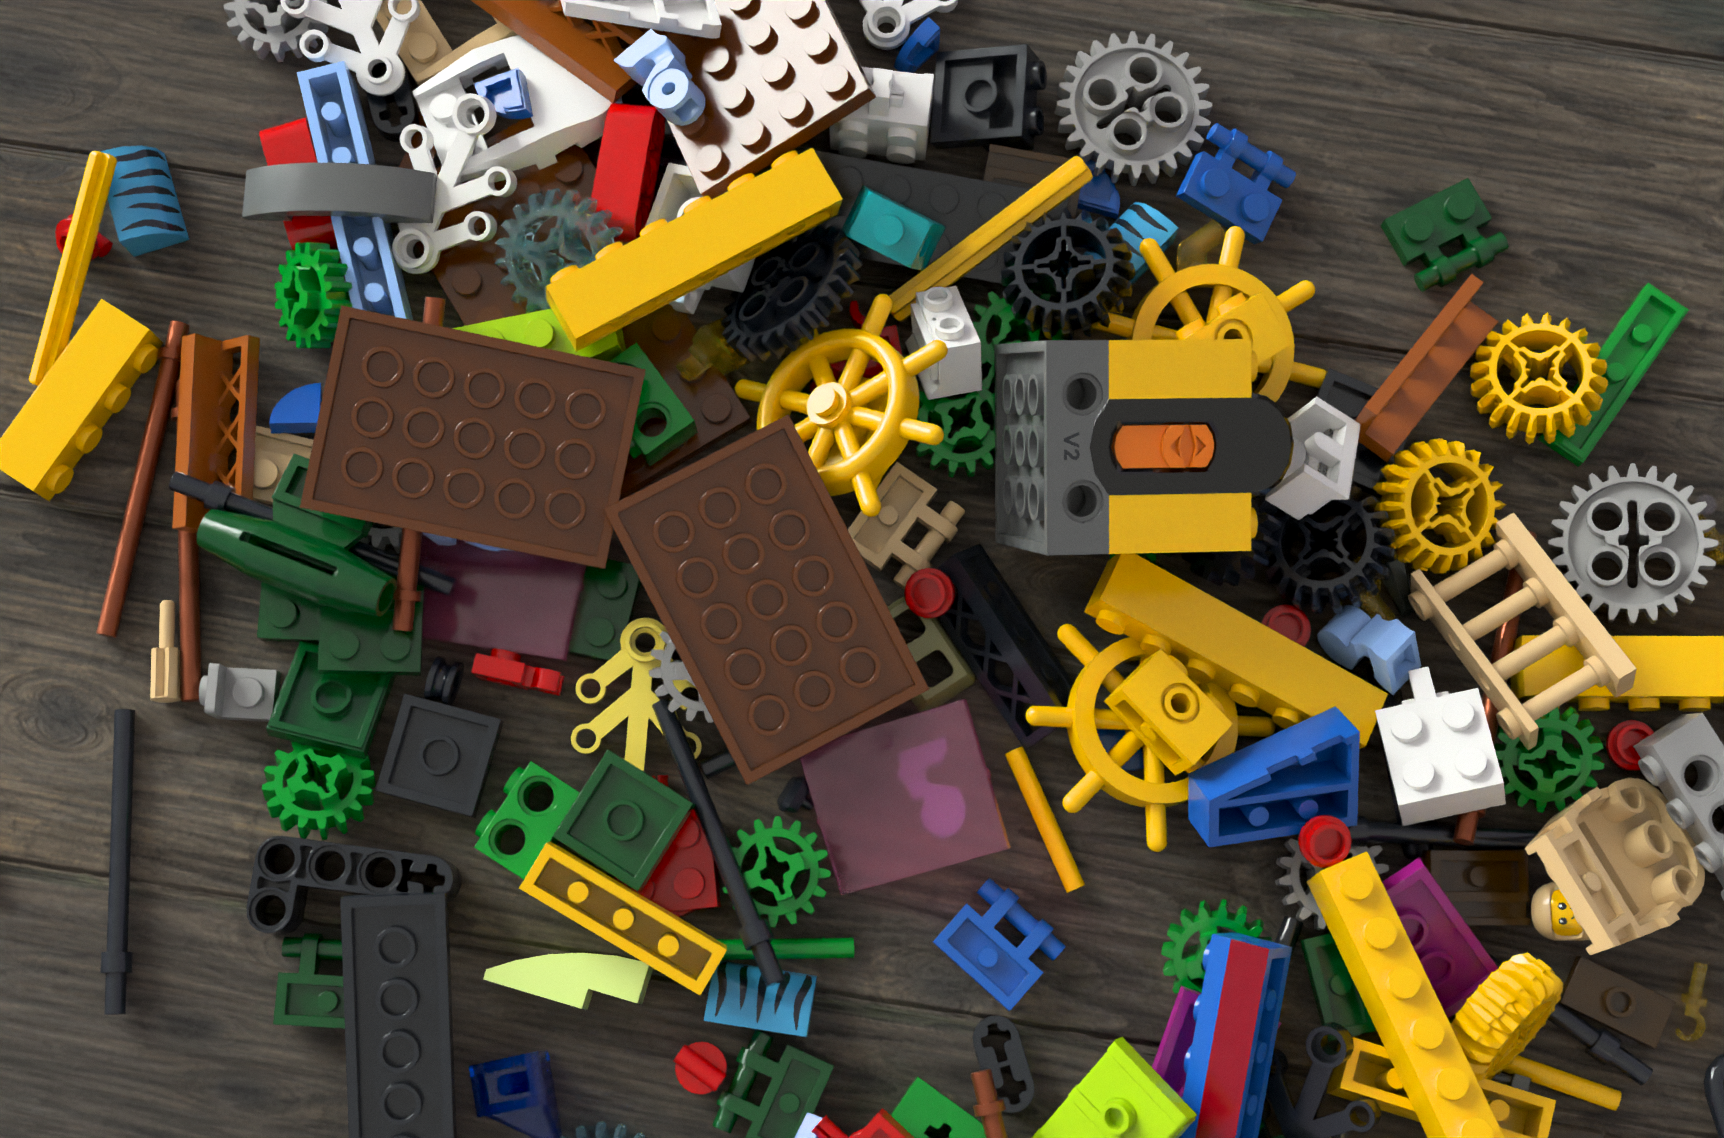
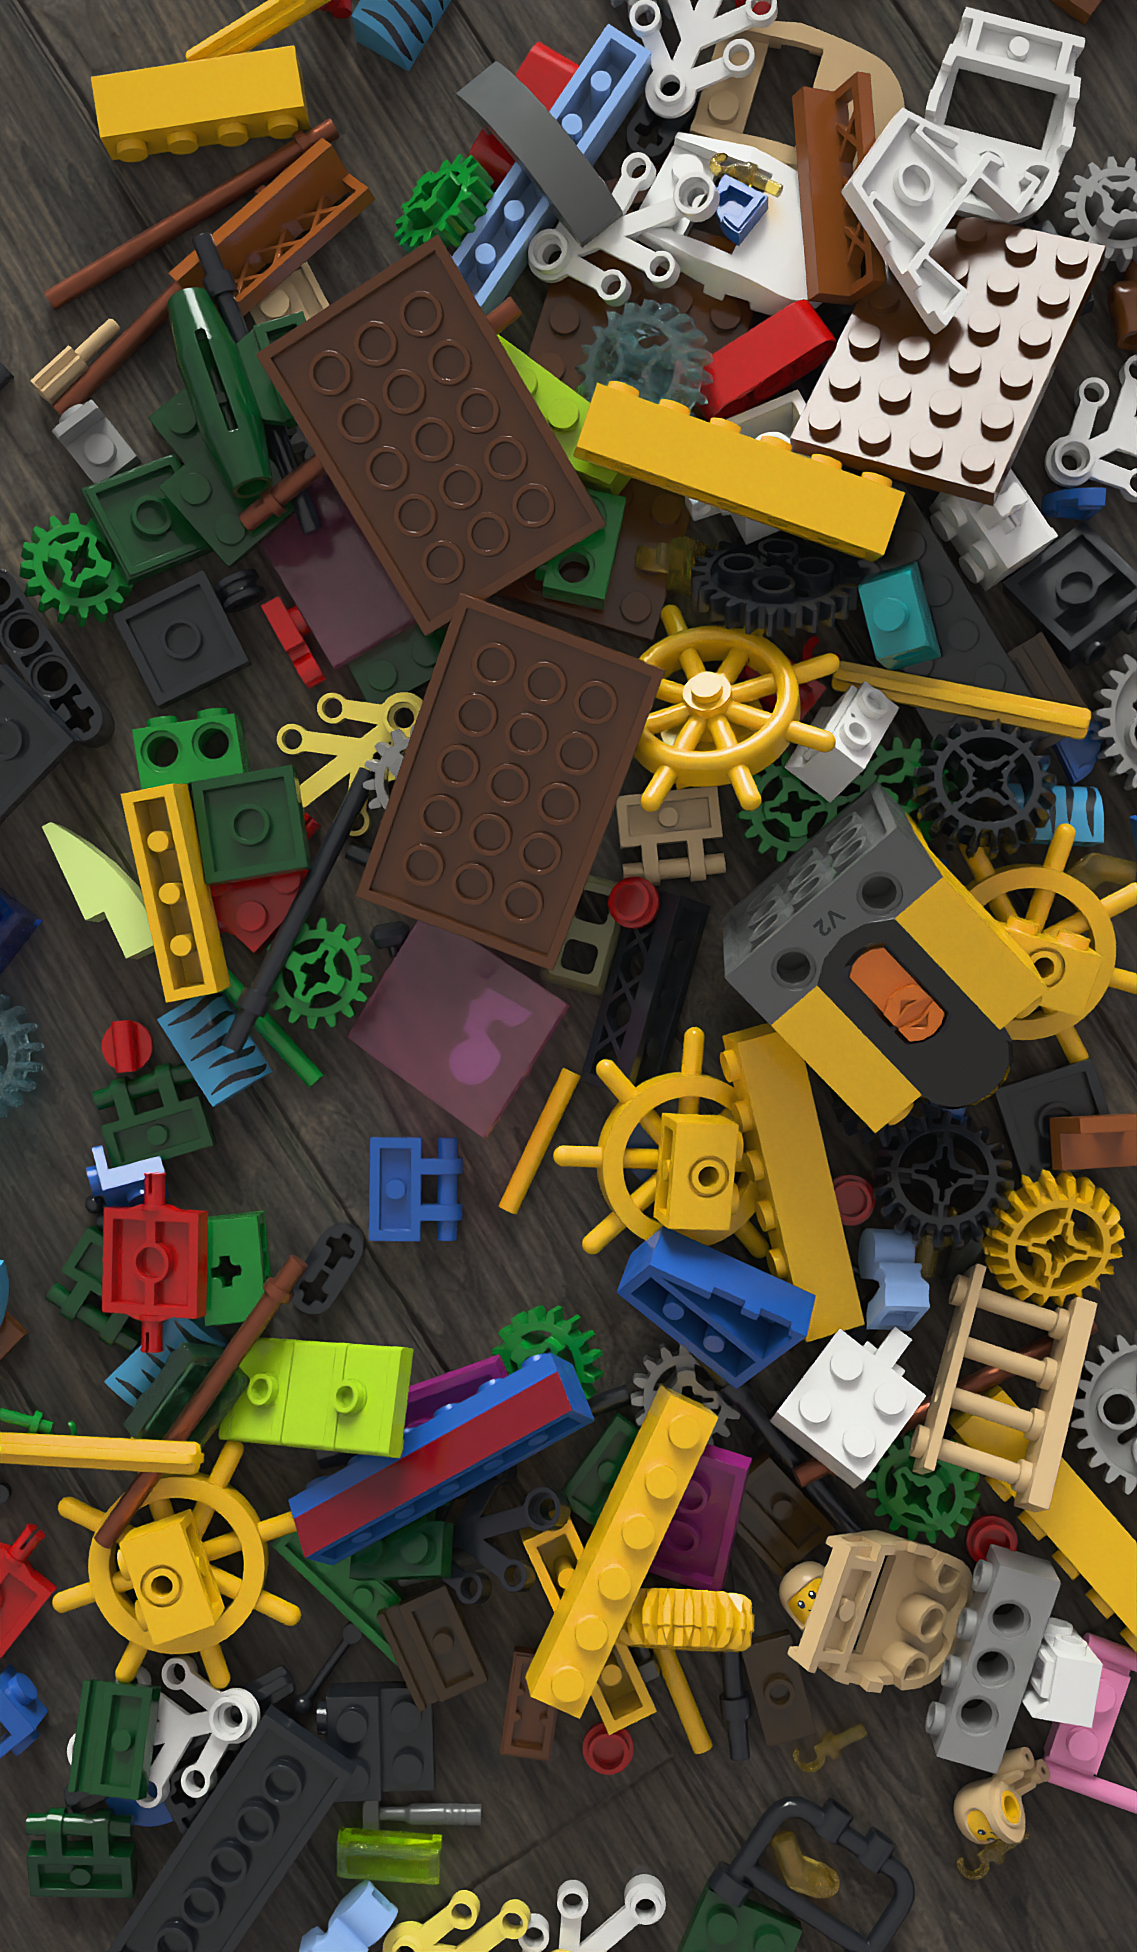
camera: 45 degrees right, 10 degrees up
blue tile [269,383,322,434] -> none
light blue leg [614,28,705,126] -> none
white window [1265,396,1361,520] -> none
red plate [1298,815,1352,868] -> none
none -> clear yellow hand [709,152,783,198]

